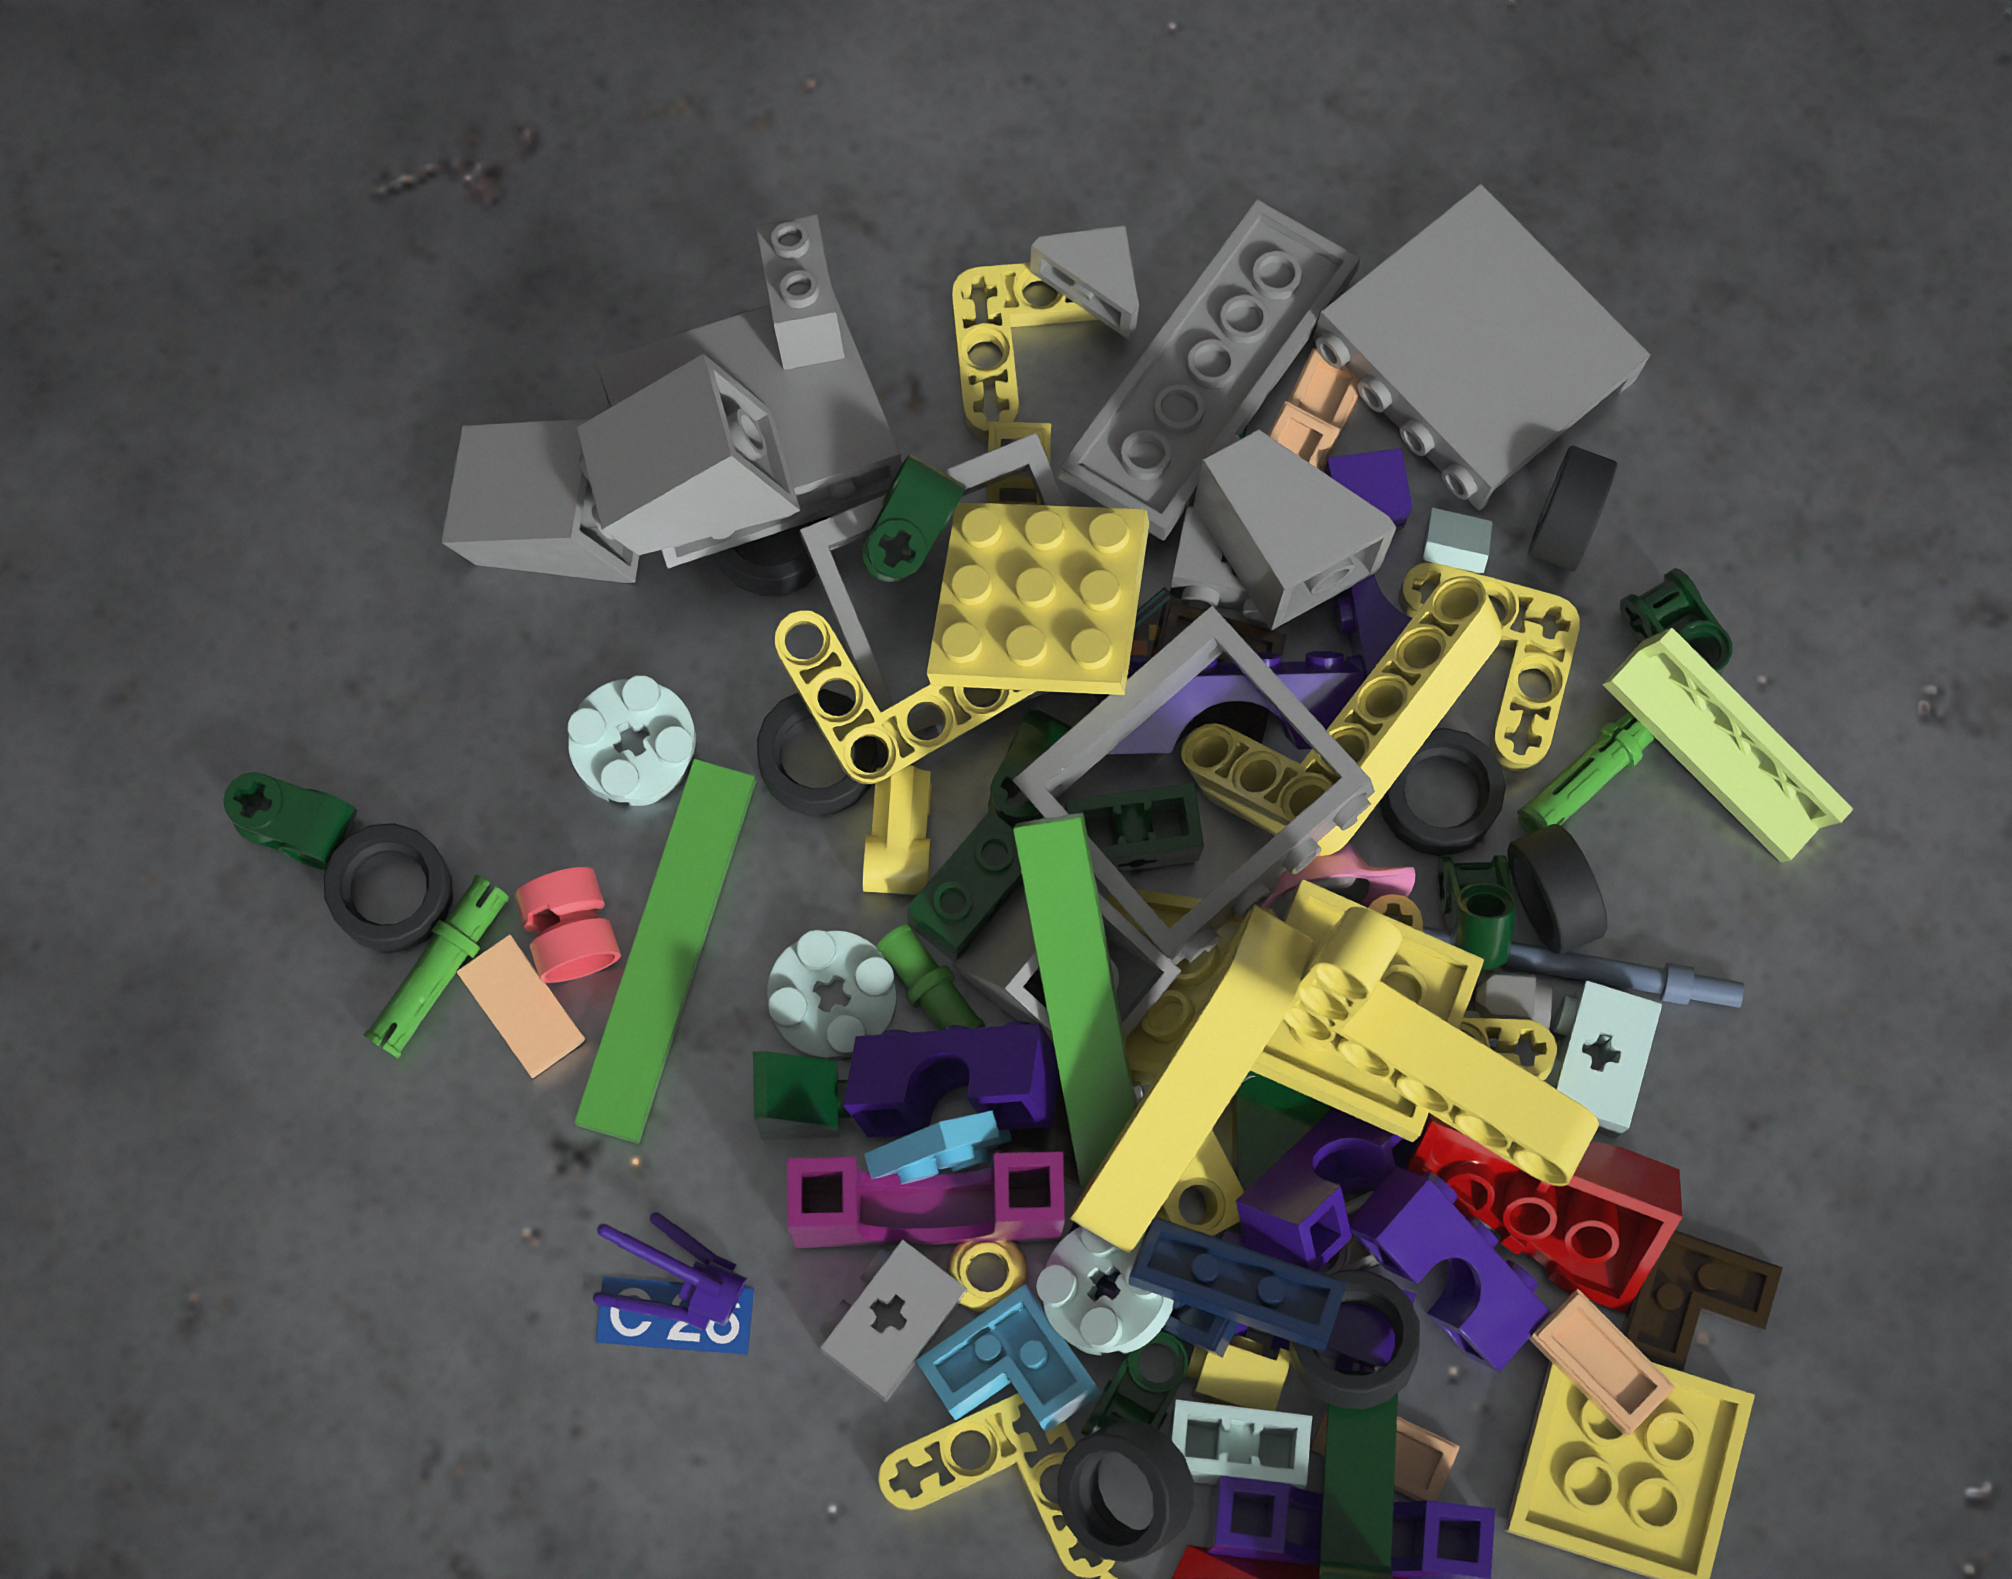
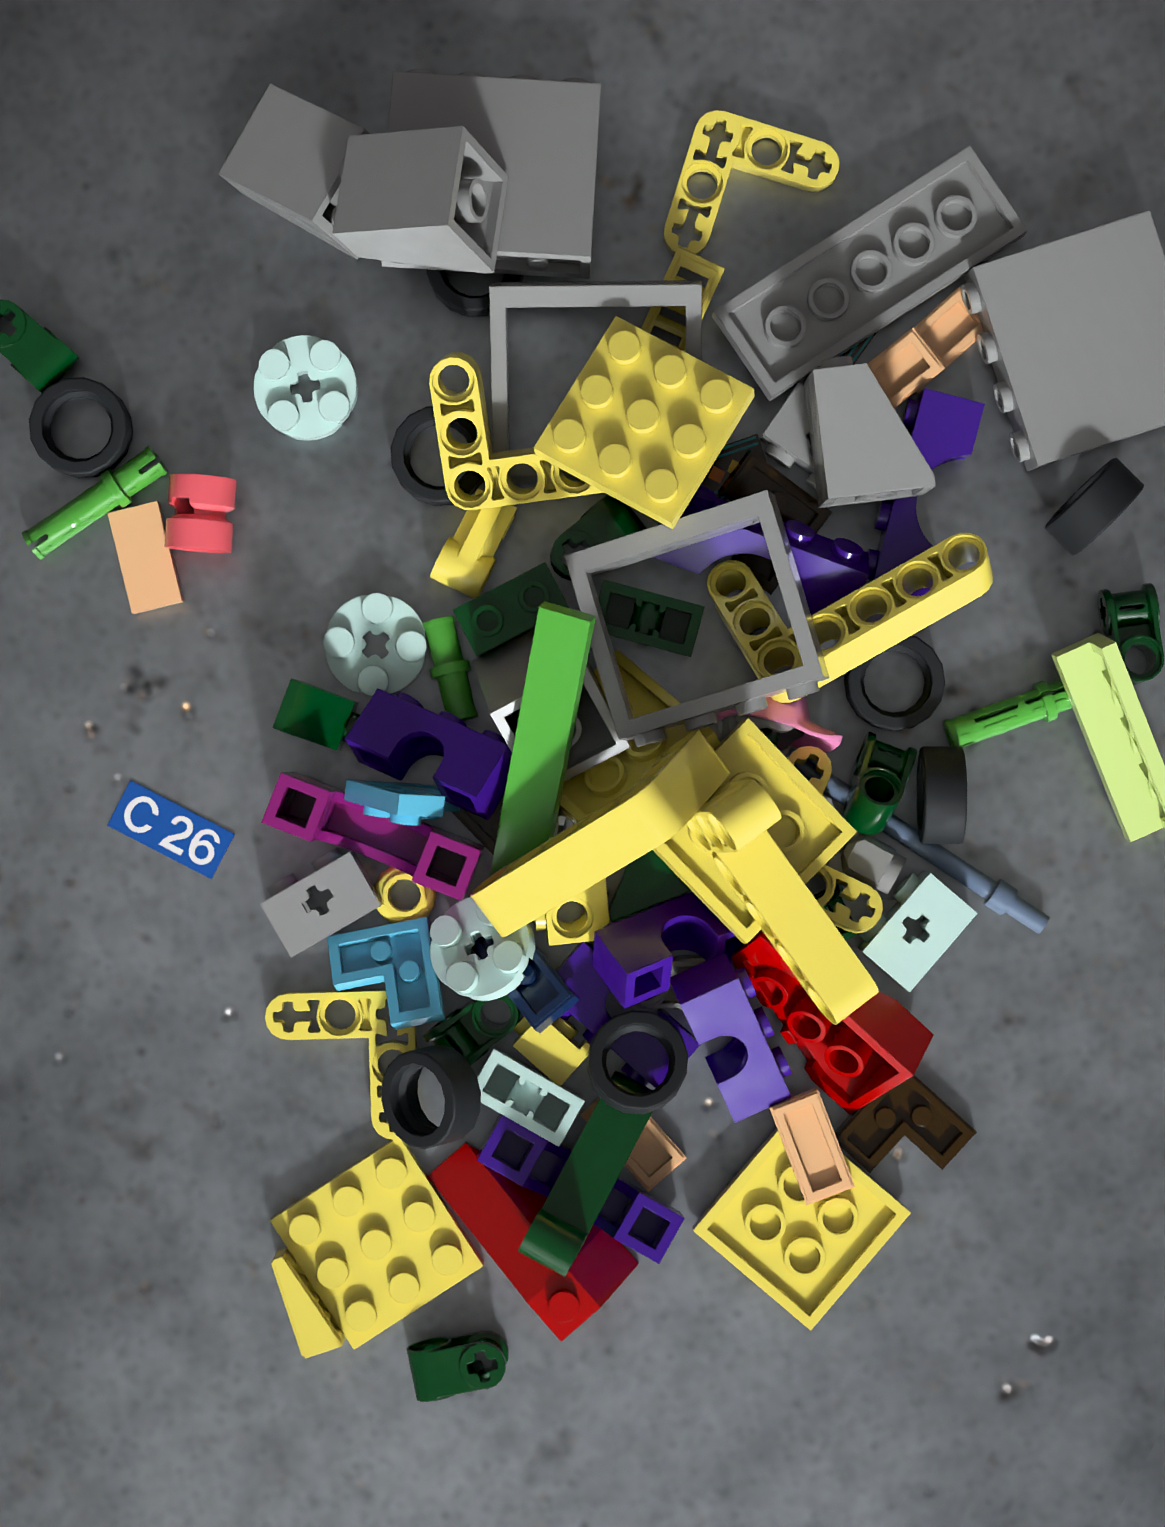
camera: 30 degrees right, 15 degrees up
bright green tile [574,759,756,1144] -> none
dark purple plant [593,1212,747,1331] -> none
light grey brick [756,215,845,370] -> none
dark green piece [861,454,966,583] -> none
light grey slope [1030,225,1139,340] -> none
dark blue tile [1128,1217,1347,1352] -> none
light yellow beam [1399,562,1580,773] -> none
light aqua tile [1422,508,1493,573] -> none

